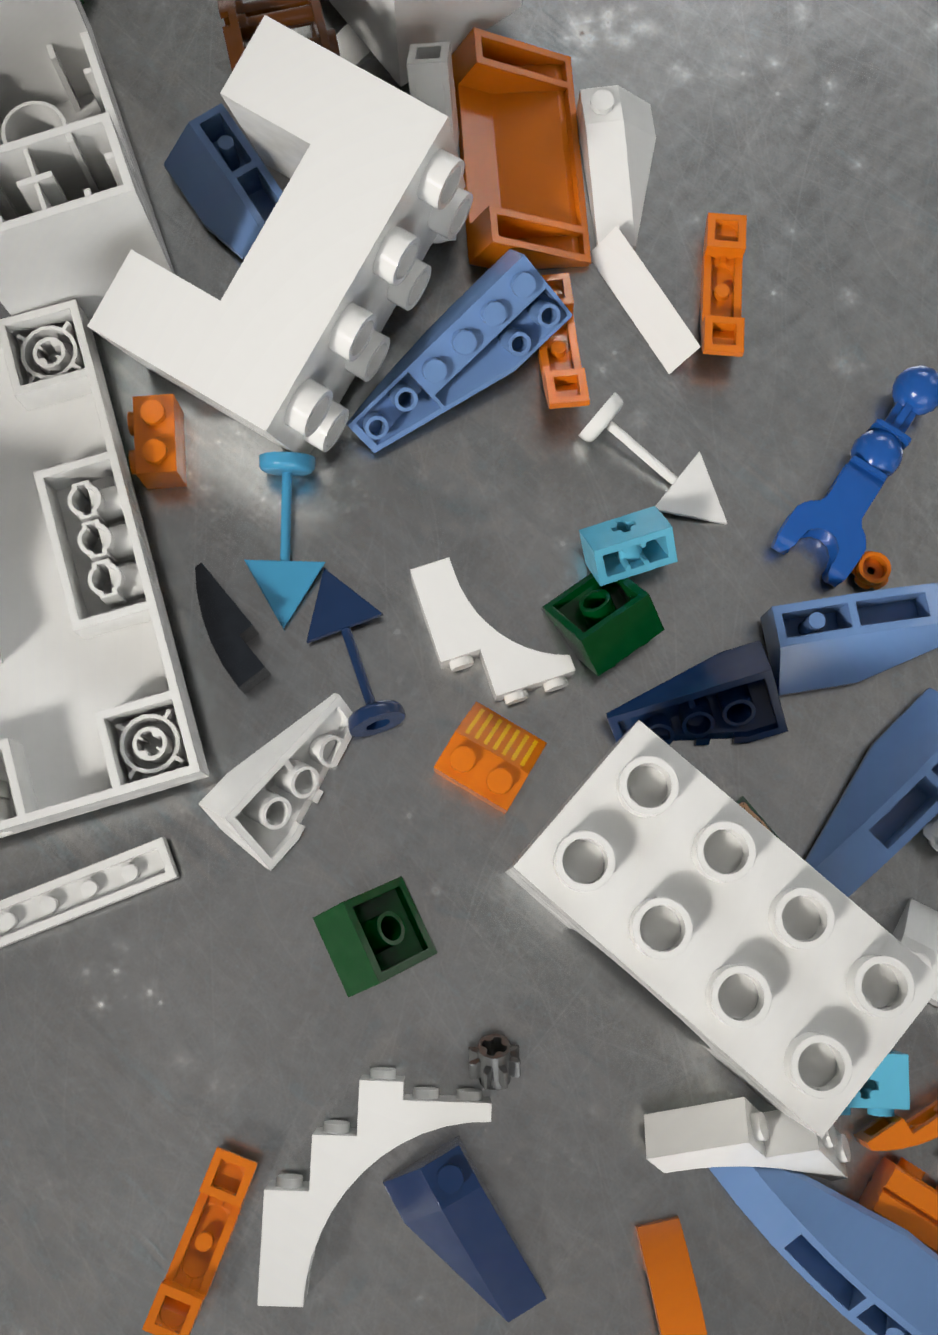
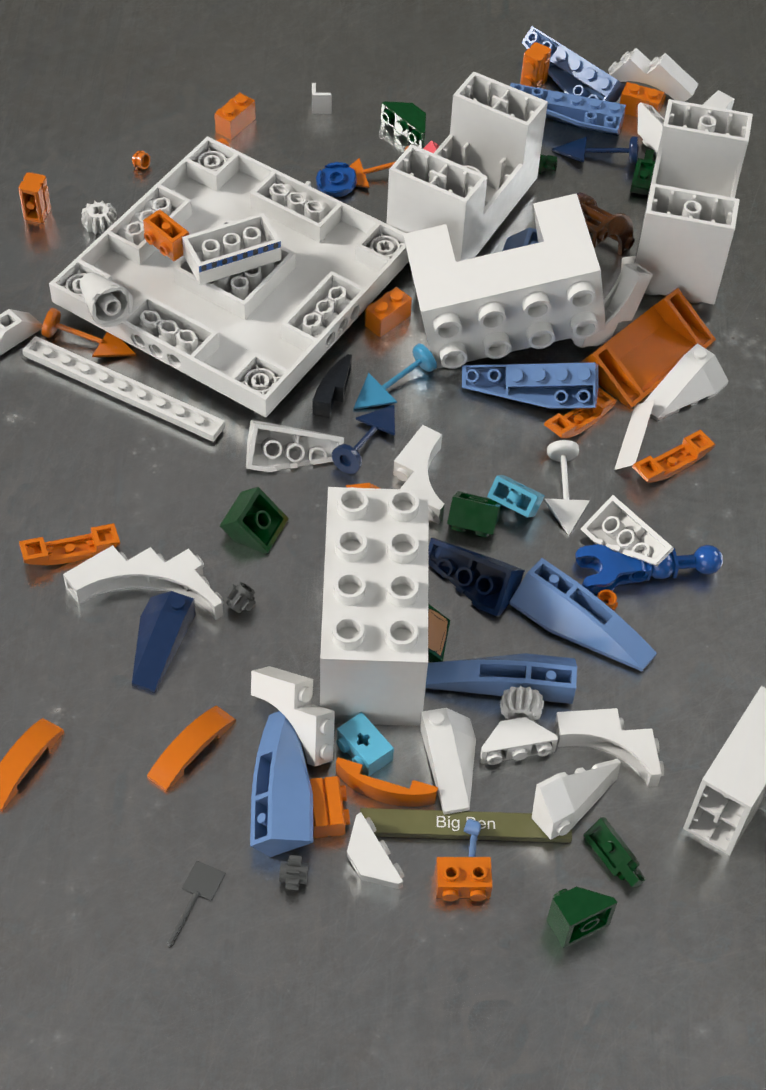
camera: 50 degrees right, 25 degrees down
none -> white wedge [581,495,674,566]

